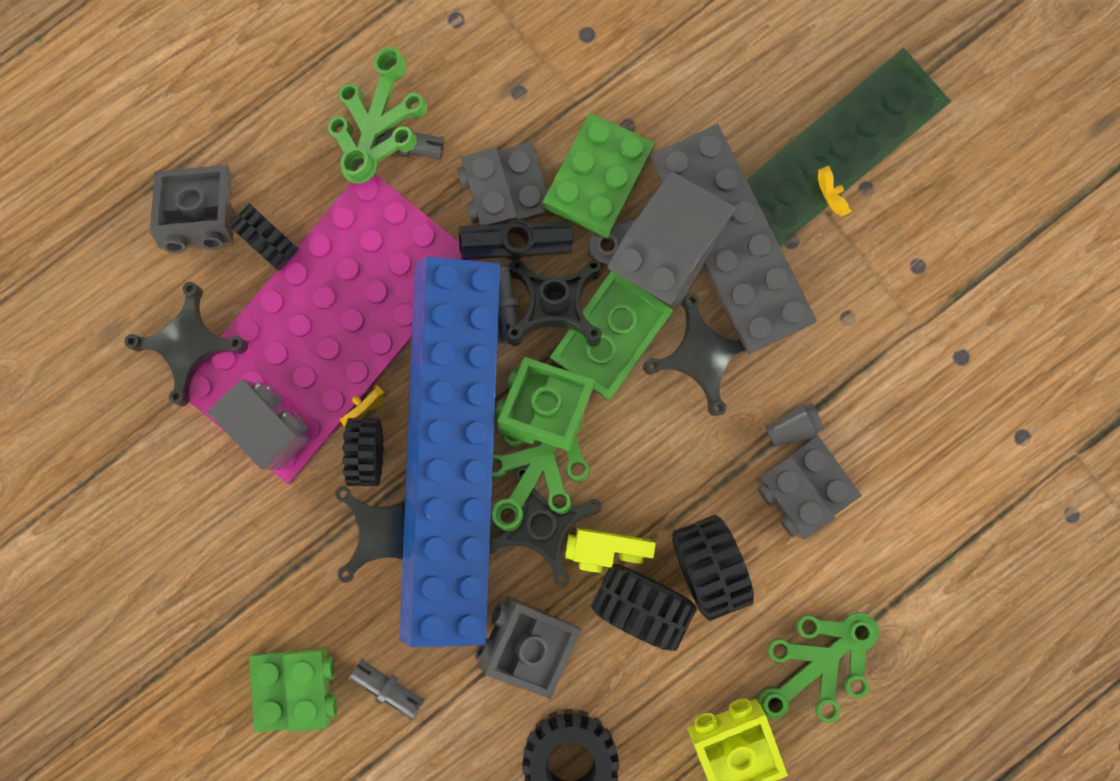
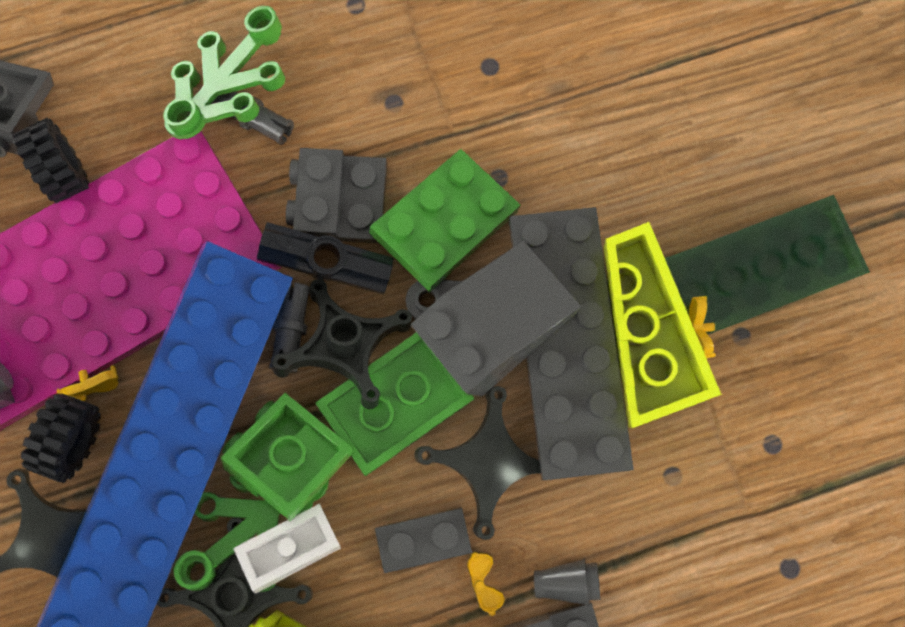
camera: 20 degrees right, 5 degrees down
none -> white plate [233,504,341,594]
none -> dark grey plate [375,508,472,574]
none -> yellow piece [467,551,505,616]
none -> neon yellow wedge [603,222,722,428]

